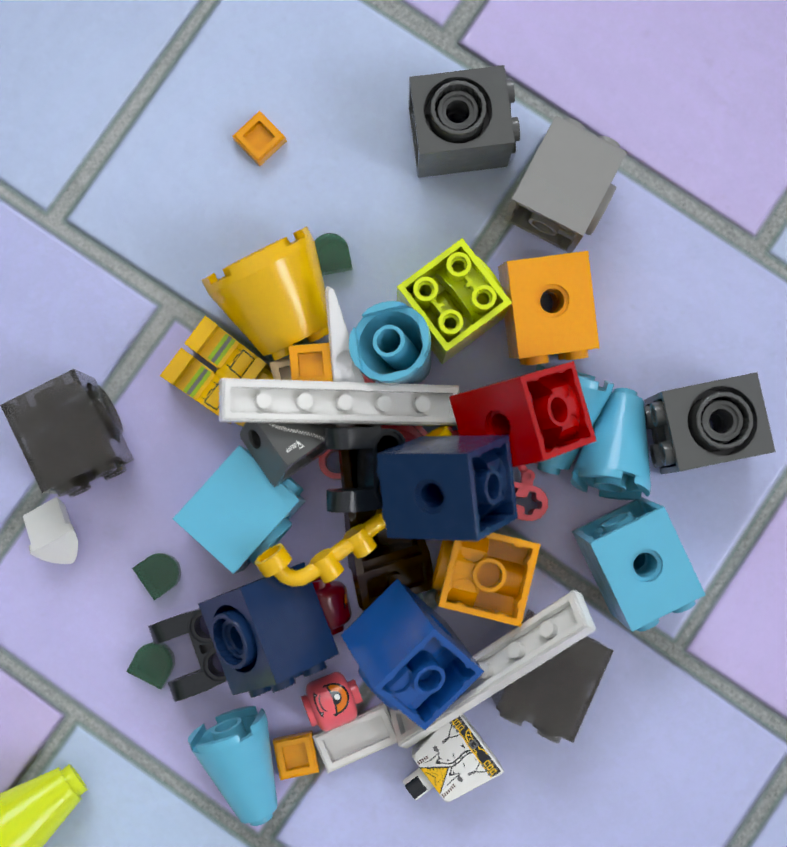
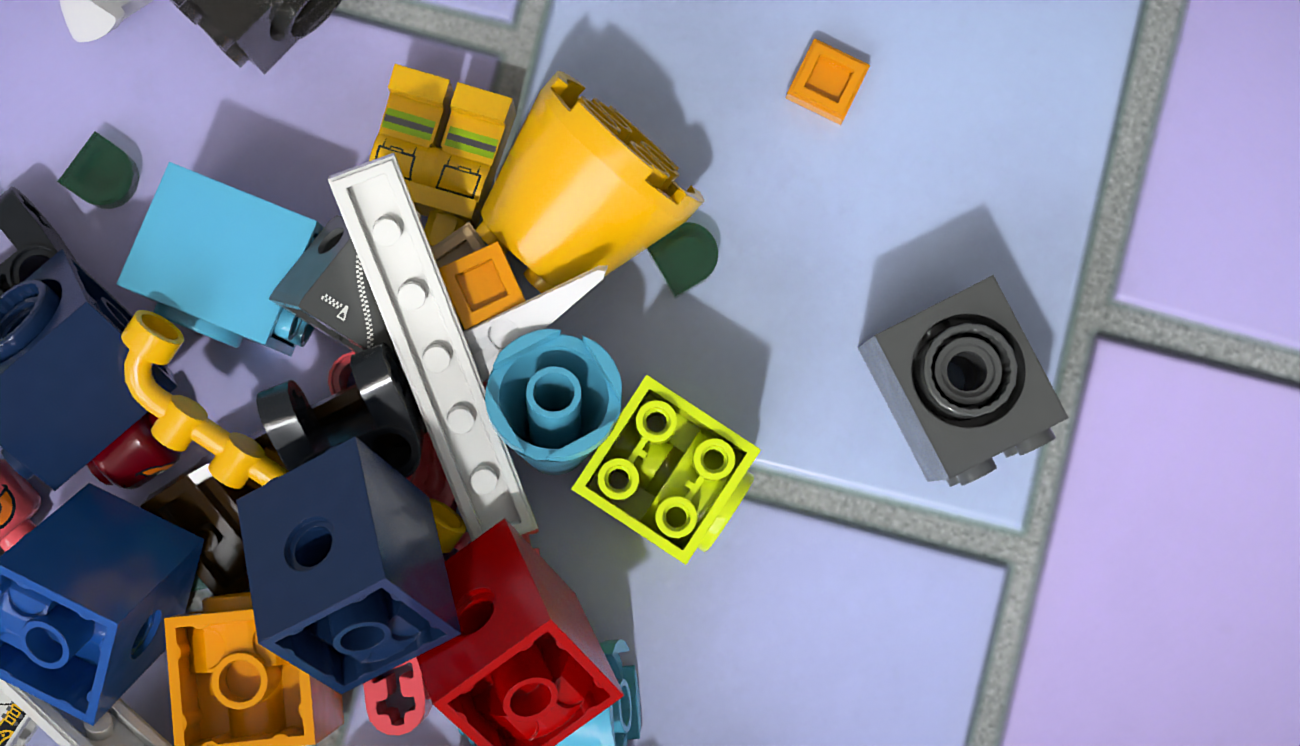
camera: 65 degrees right, 0 degrees up
light orange brick [498,251,600,366] -> none
light grey brick [504,116,627,253] -> none

